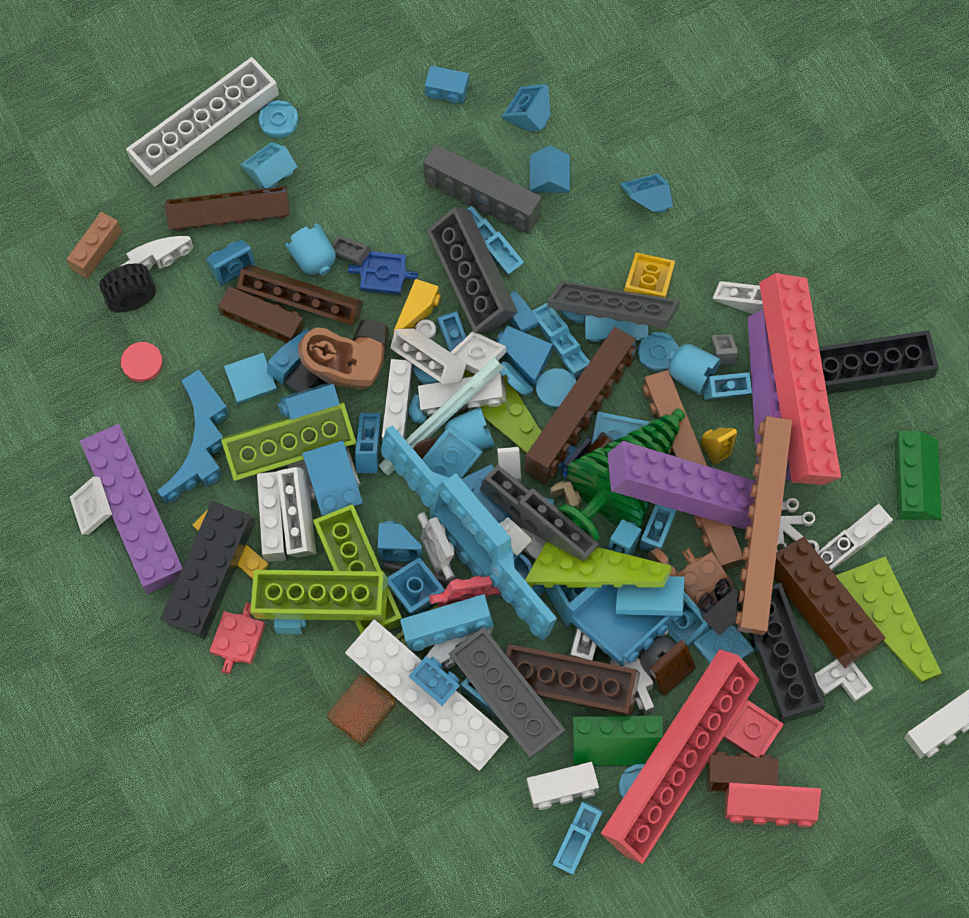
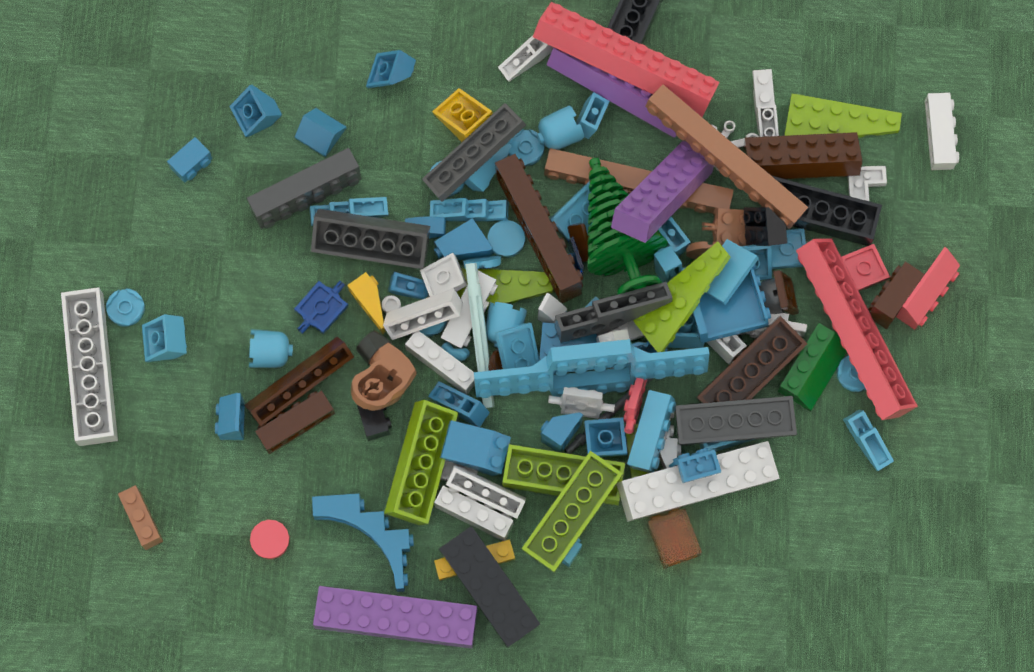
camera: 60 degrees left, 5 degrees up
white tile [70,477,112,535] -> none
black tyre [99,263,157,313] -> none
white slope [121,236,194,270] -> none
reddish brown brick [165,186,290,231] -> none
coral plate [210,603,266,674] -> none
medium azure tile [224,353,277,404] -> none
dark azure slope [267,329,309,385] -> none
dark azure brick [277,383,340,420] -> none
dark grey plate [332,235,372,266] -> none
white brick [527,762,599,810] -> none
tan bracket [550,481,581,509] -> none
yellow slope [700,428,737,465] -> none
light grey slope [711,334,737,366] -> none
green slope [895,431,942,520] -> none

